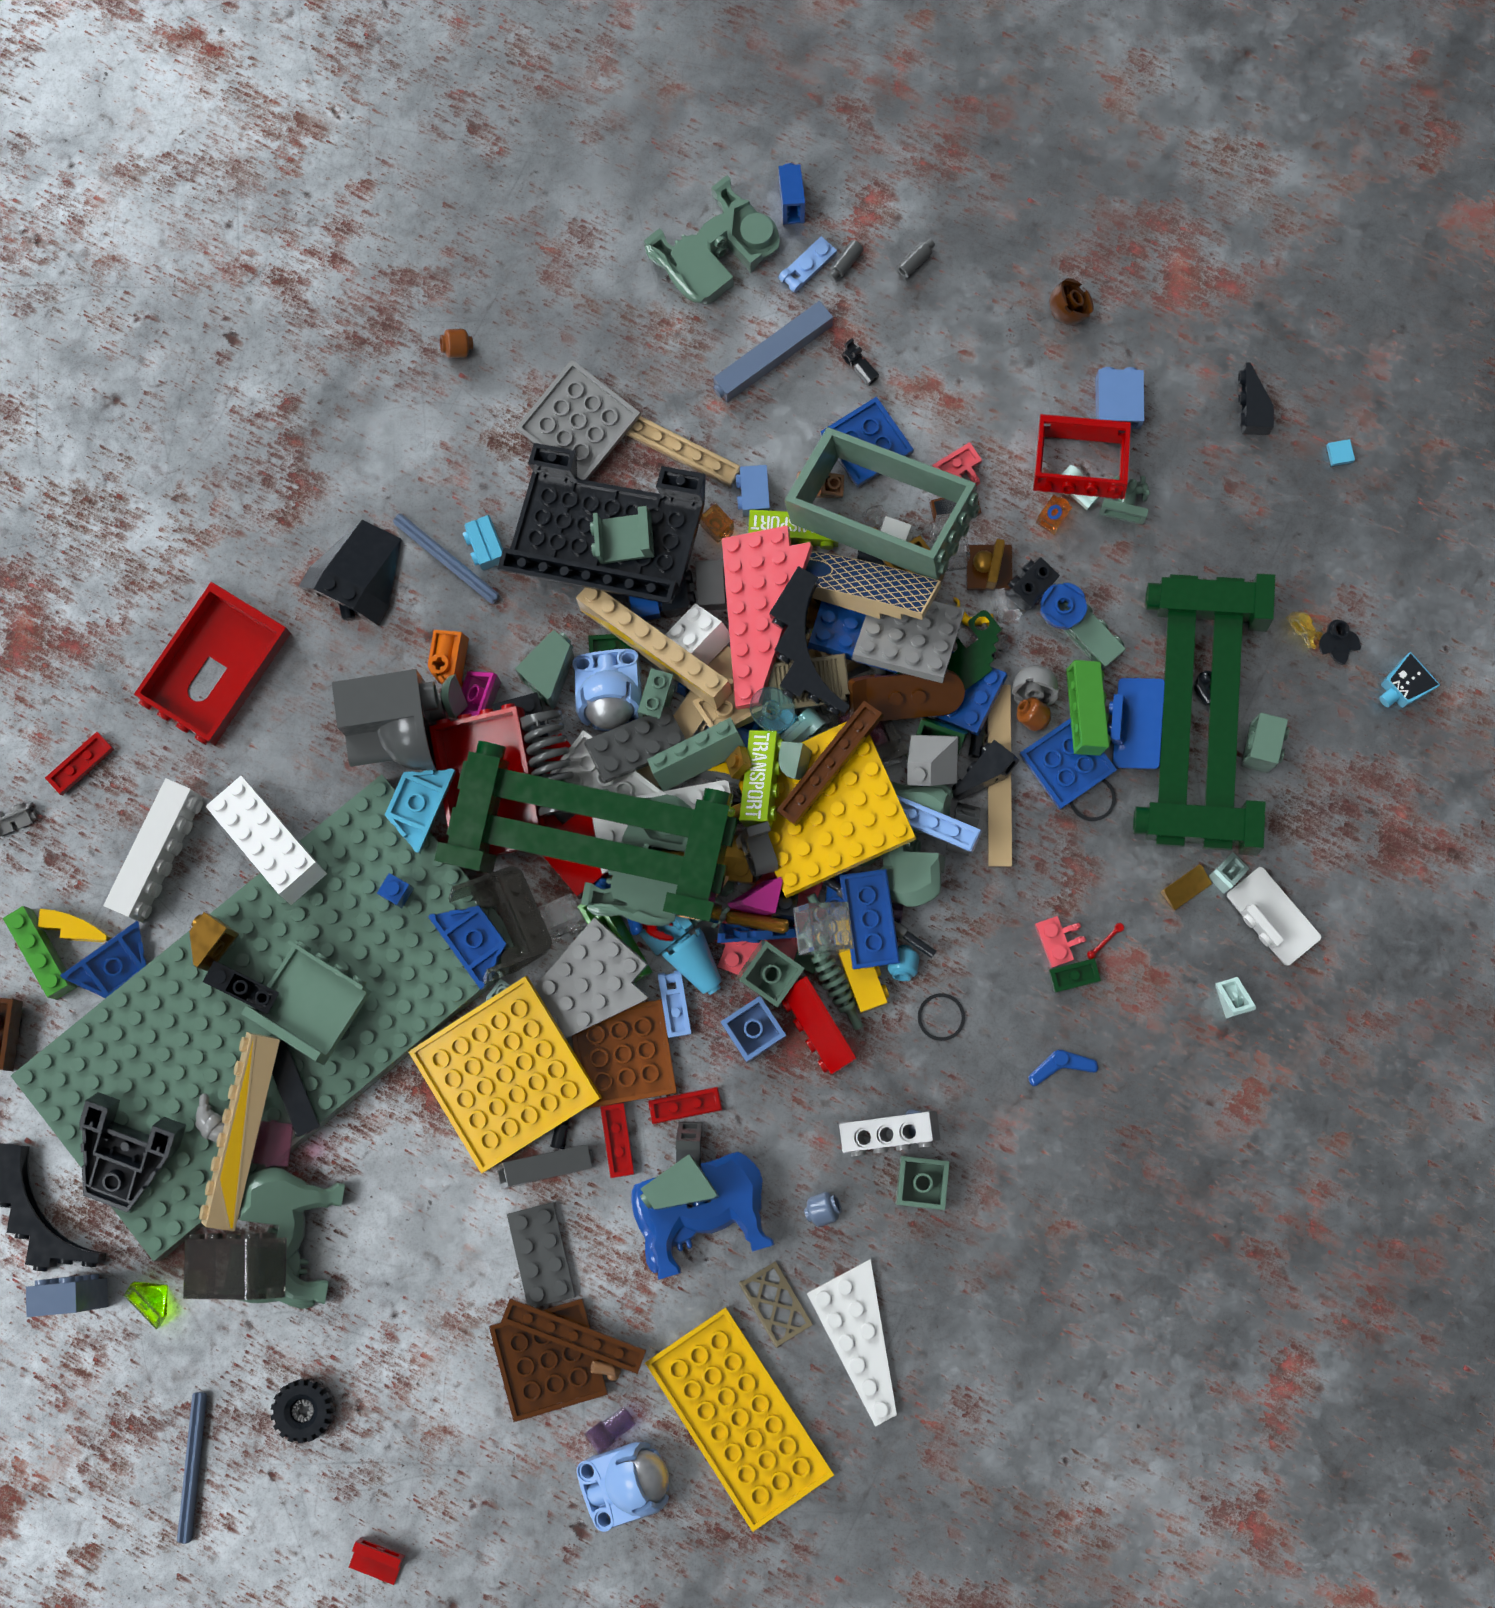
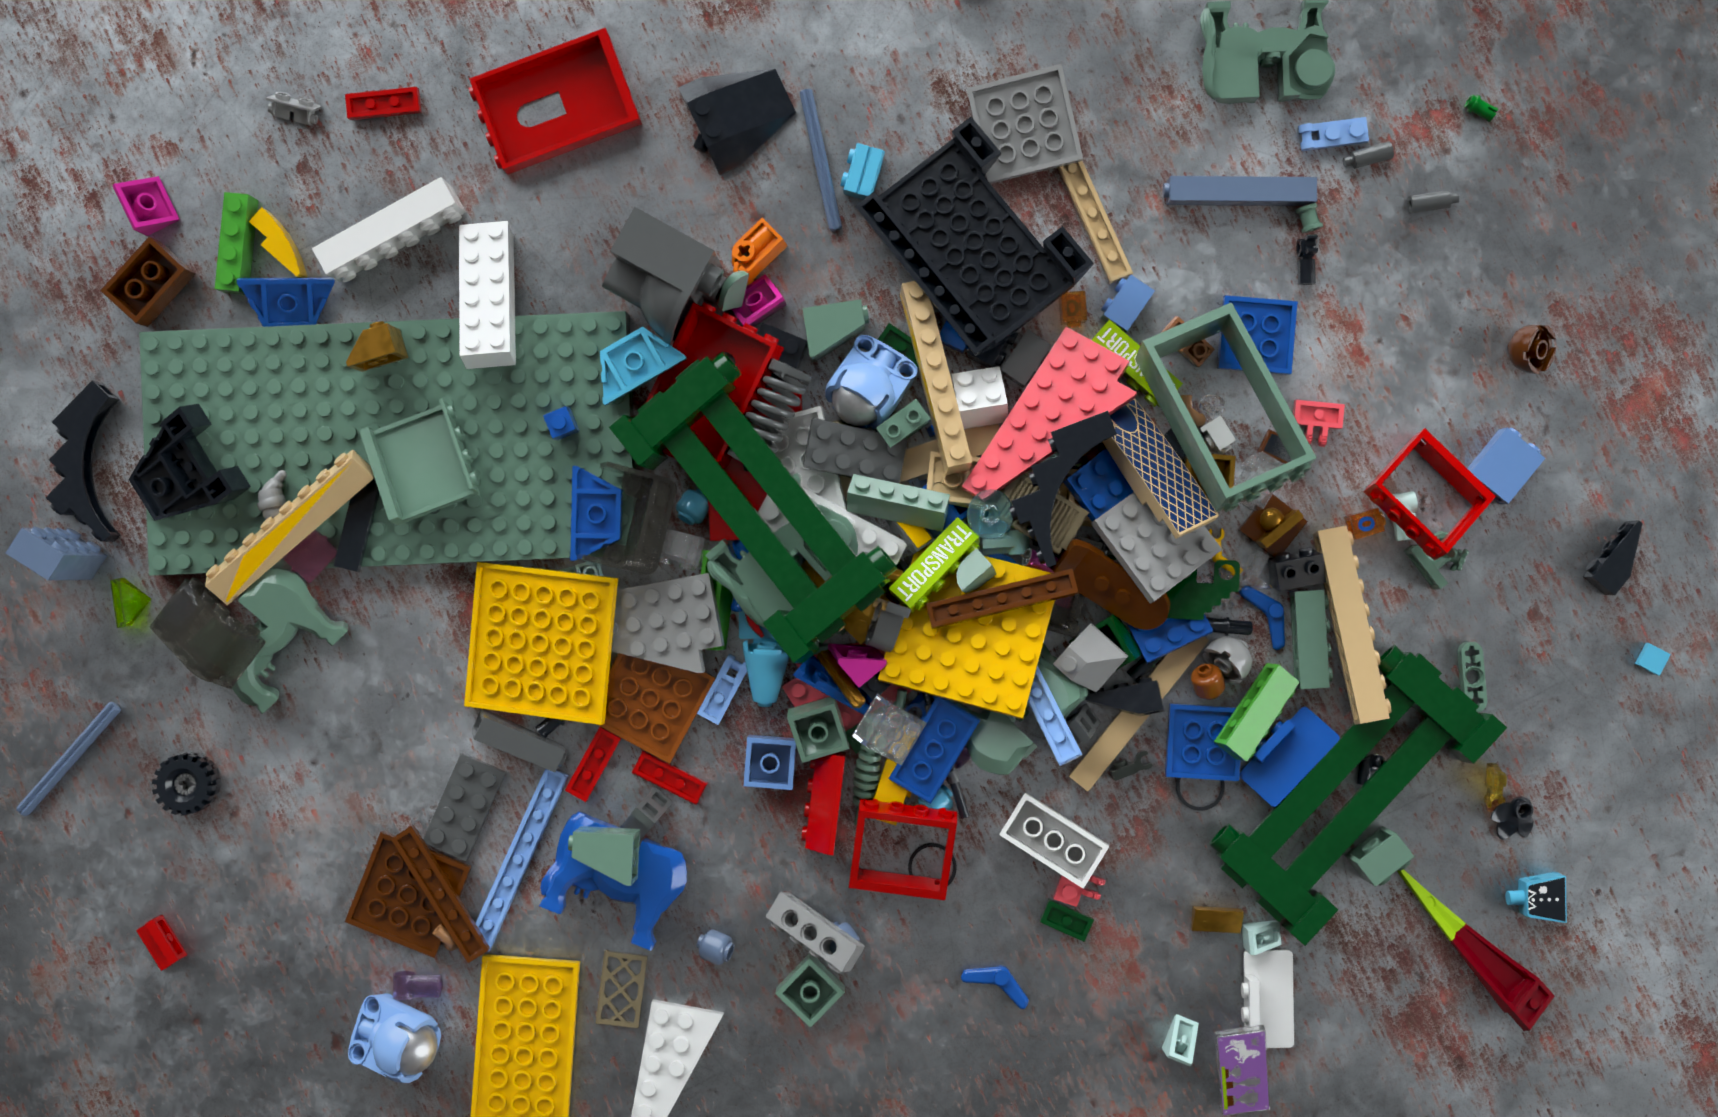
camera: 40 degrees right, 10 degrees up
black slope [203,961,279,1014] -> none
sand green panel [590,506,654,564] -> none
pearl gold plate [726,746,752,780] -> none
blue slope [778,163,805,225] -> none
blue plate [1040,583,1087,630] -> none
red hinge [1087,923,1124,959] -> none
none -> light blue tile [475,769,570,952]
none -> medium azure head [676,488,709,525]
none -> red window [849,799,957,901]
none -> white brick [999,793,1110,889]
none -> flat silver piece [1020,548,1058,573]
none -> pearl dark grey plate [1108,750,1153,781]
none -> black axle [1206,617,1253,636]
none -> tile [1215,1025,1270,1116]
none -> blue piece [1239,585,1285,650]
none -> sand green bush [1295,203,1324,234]
none -> tan brick [1313,526,1391,725]
none -> dark red plate [1397,869,1555,1031]
none -> sand green beam [1457,641,1487,712]
none -> green pin [1464,94,1498,122]

